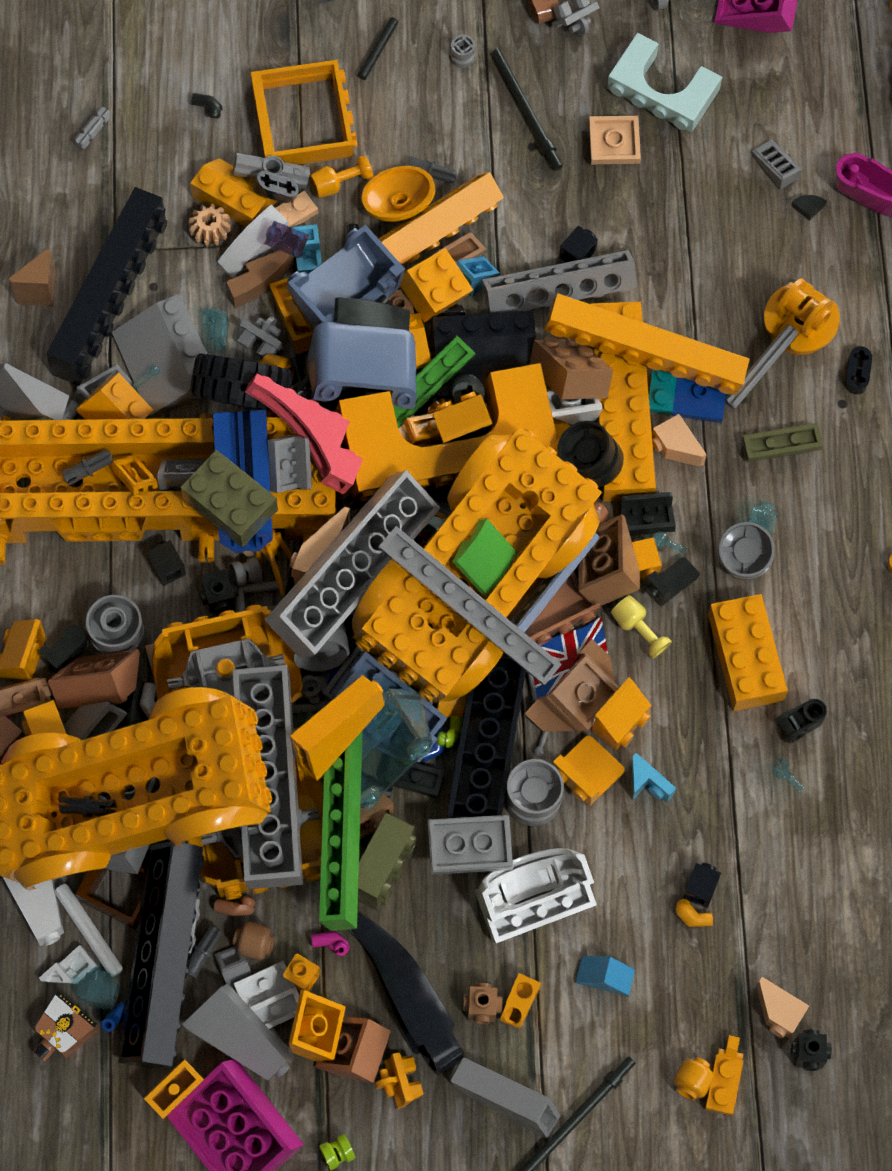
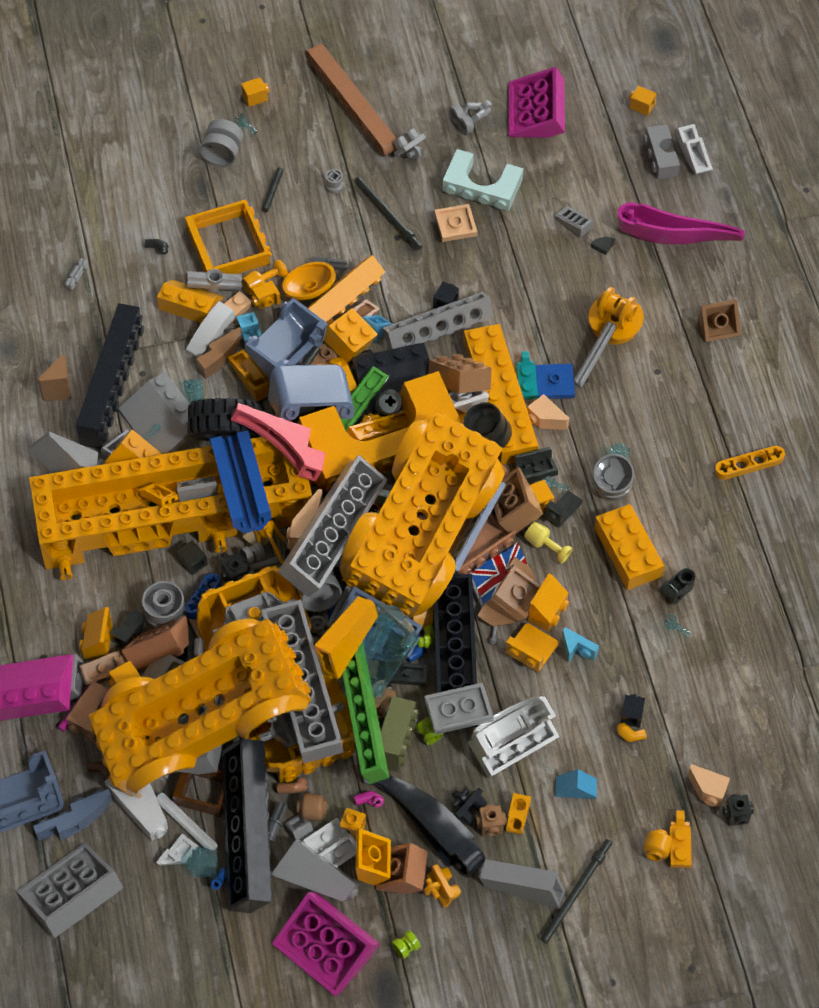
camera: 10 degrees left, 10 degrees down
torso [32,991,100,1062] -> none
black pin [59,796,117,818] -> none
dark grey axle [61,449,114,486] -> none
light orange brick [143,1059,204,1119] -> none
olive brick [181,450,278,548] -> none
light nougat gear [189,203,231,247] -> none
light grey hips [237,316,285,358] -> none
black beam [251,170,299,203] -> none
clear purple bracket [265,221,309,258] -> none
light grey bracket [268,434,312,493] -> none
pearl dark grey slope [334,297,410,331] -> none
light grey plate [378,526,562,685] -> none
light orange slope [433,391,492,443] -> none
bright green slope [453,518,517,596] -> none
light grey wheel [506,759,564,826] -> none
light orange brick [544,293,750,395] -> none
olive plate [742,423,823,462] -> none
black beam [845,346,872,395] -> none
none -> blue beam [185,573,222,620]
none -> light orange brick [251,280,280,310]
none -> lime wheel [416,717,443,745]
none -> black hips [451,788,487,826]

